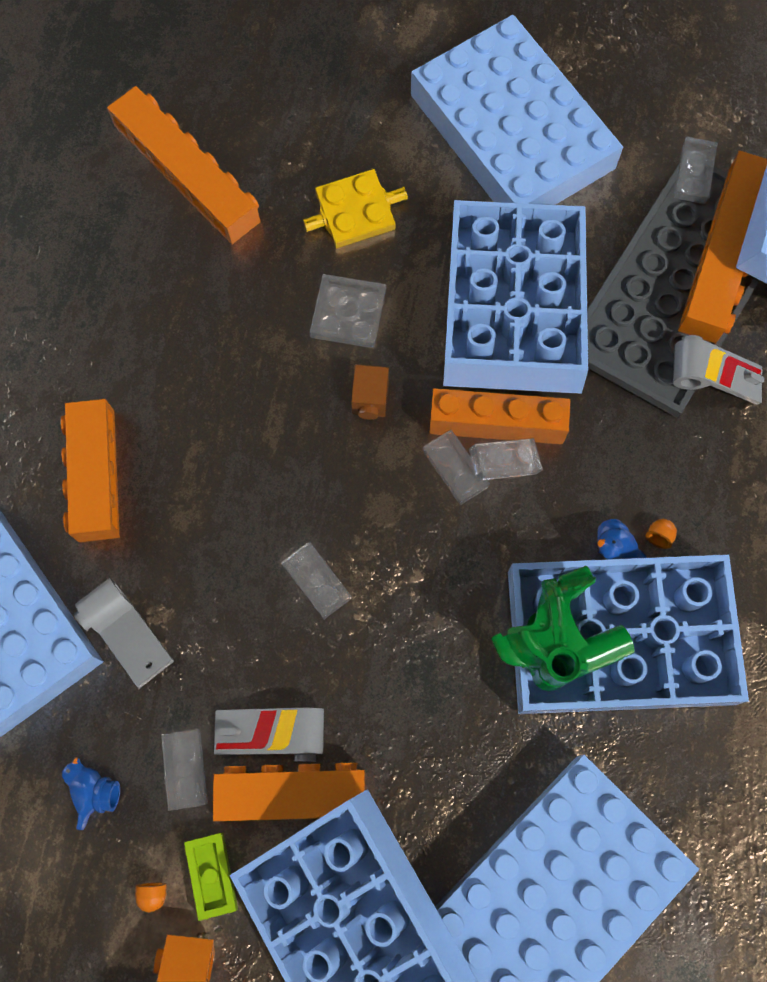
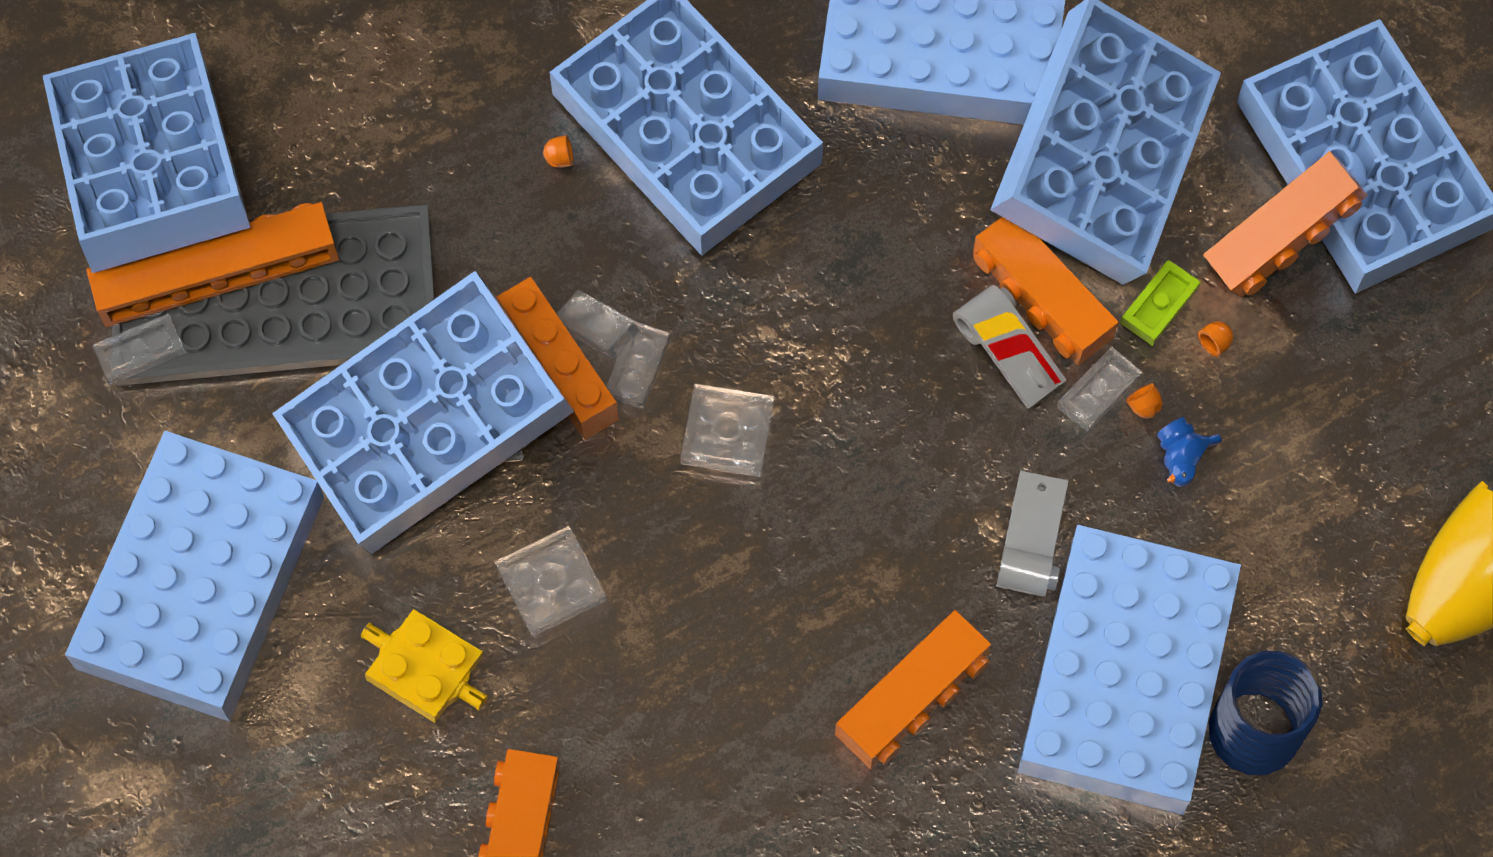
camera: 130 degrees left, 5 degrees down
clear plate [281,541,352,619] -> none
dark orange brick [351,365,389,420] -> none
green helmet [491,566,634,691] -> none
blue animal [597,519,647,560] -> none
light grey door [673,335,764,405] -> none
none -> clear plate [680,384,775,477]
none -> orange hinge [1126,383,1163,419]

